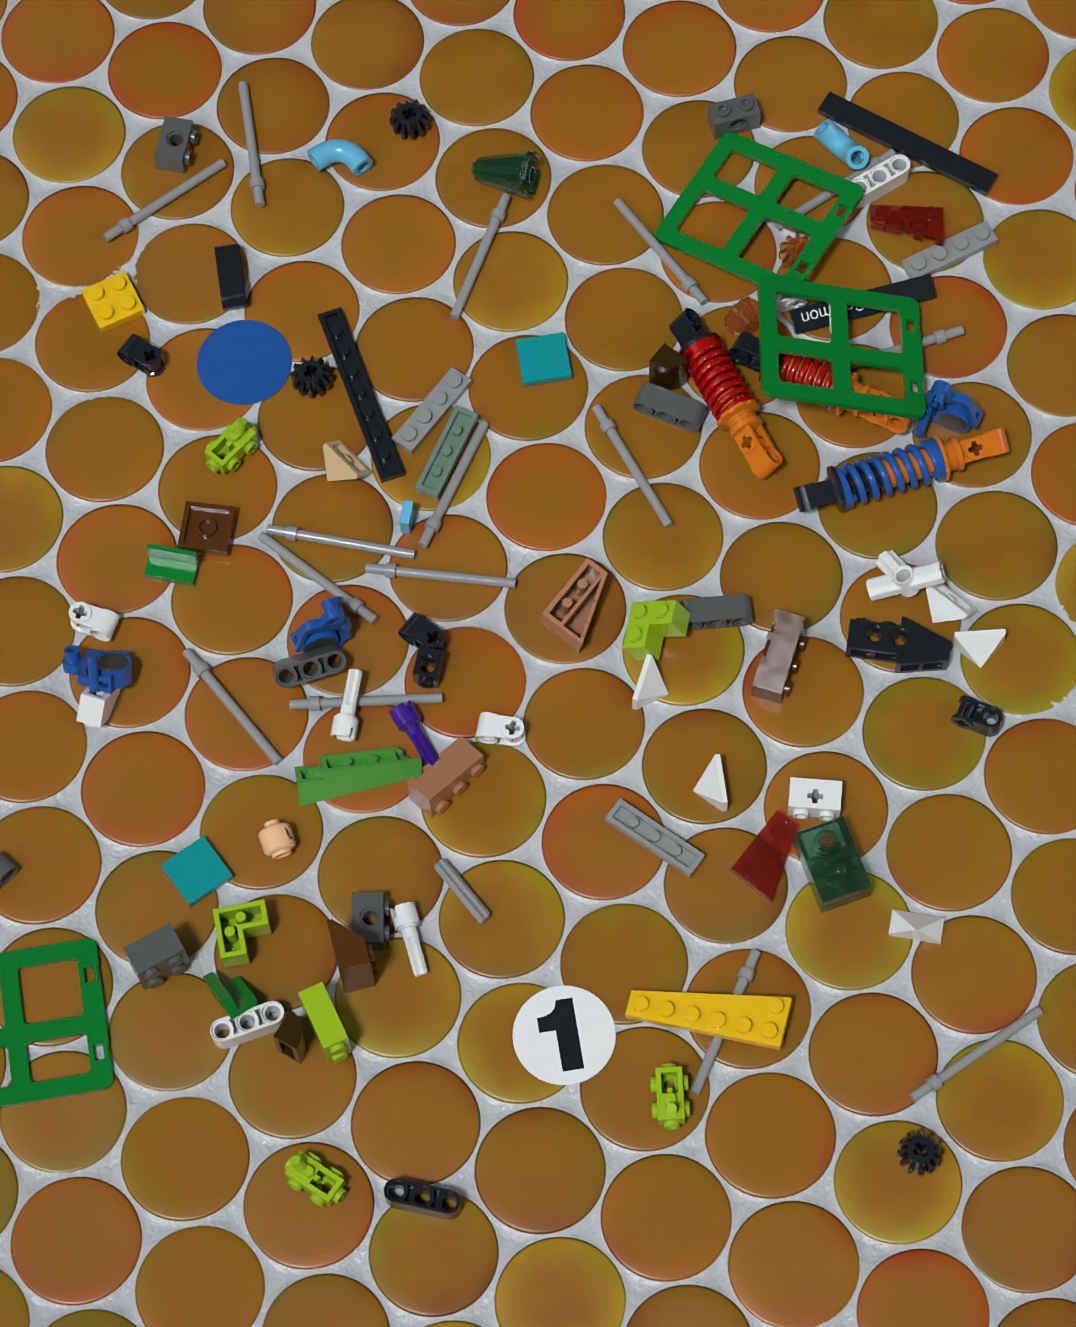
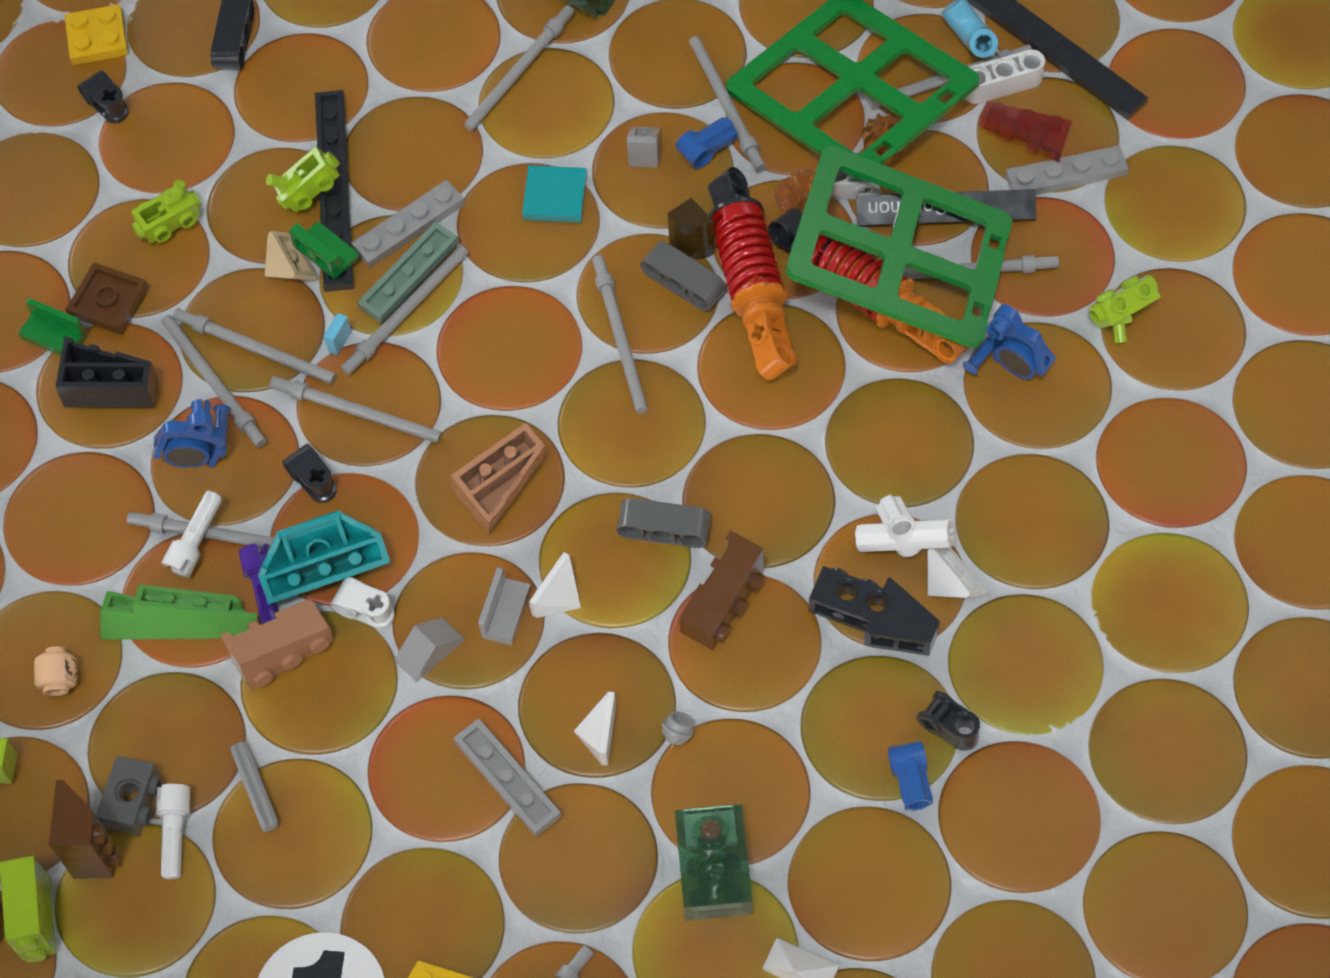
camera: 15 degrees right, 5 degrees down
light grey bar [182,648,283,765] -> none
blue sticker [197,320,292,405] -> none
dark grey beam [272,644,346,688] -> none
black gear [290,355,333,399] -> none
black brick [412,646,445,689] -> none
lime brick [622,600,691,661] -> none
clear red wing [730,810,798,903] -> none
white brick [787,777,842,821] -> none
piece [793,427,1010,513] -> none
white slope [952,629,1006,668] -> none
none -> black wedge [55,336,158,407]
none -> teal wedge [258,510,391,605]
none -> lime brick [266,146,340,213]
none -> green panel [289,222,359,280]
none -> light grey slope [395,618,464,683]
none -> light grey panel [478,567,531,646]
none -> light grey slope [627,127,661,167]
none -> light grey plate [662,711,694,745]
none -> blue piece [676,117,738,169]
none -> blue piece [888,741,933,811]
none -> lime brick [1088,275,1161,344]

